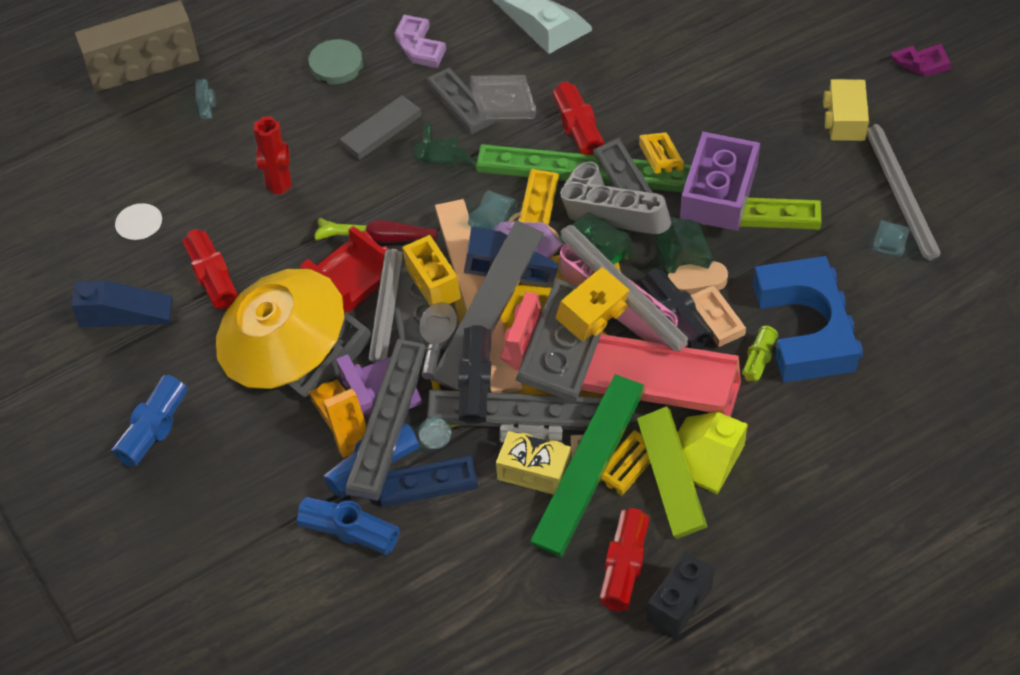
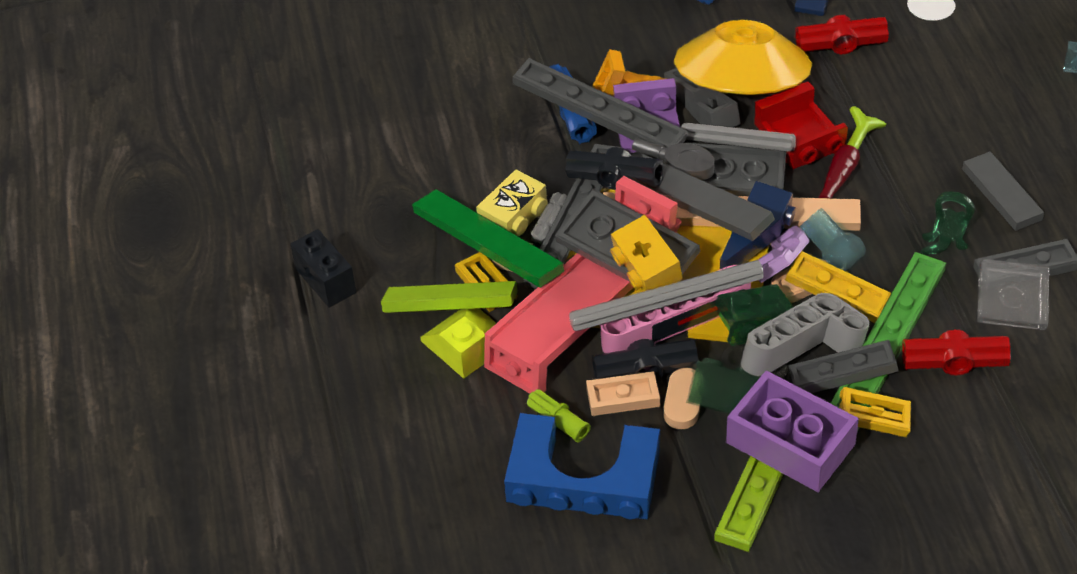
camera: 110 degrees right, 5 degrees down
red piece [254,117,292,194] -> none
blue piece [297,497,400,555] -> none
dark blue tile [380,456,478,507] -> none
yellow brick [403,235,461,306] -> none
clear light blue plate [419,417,451,449] -> none
red piece [600,508,649,612] -> none

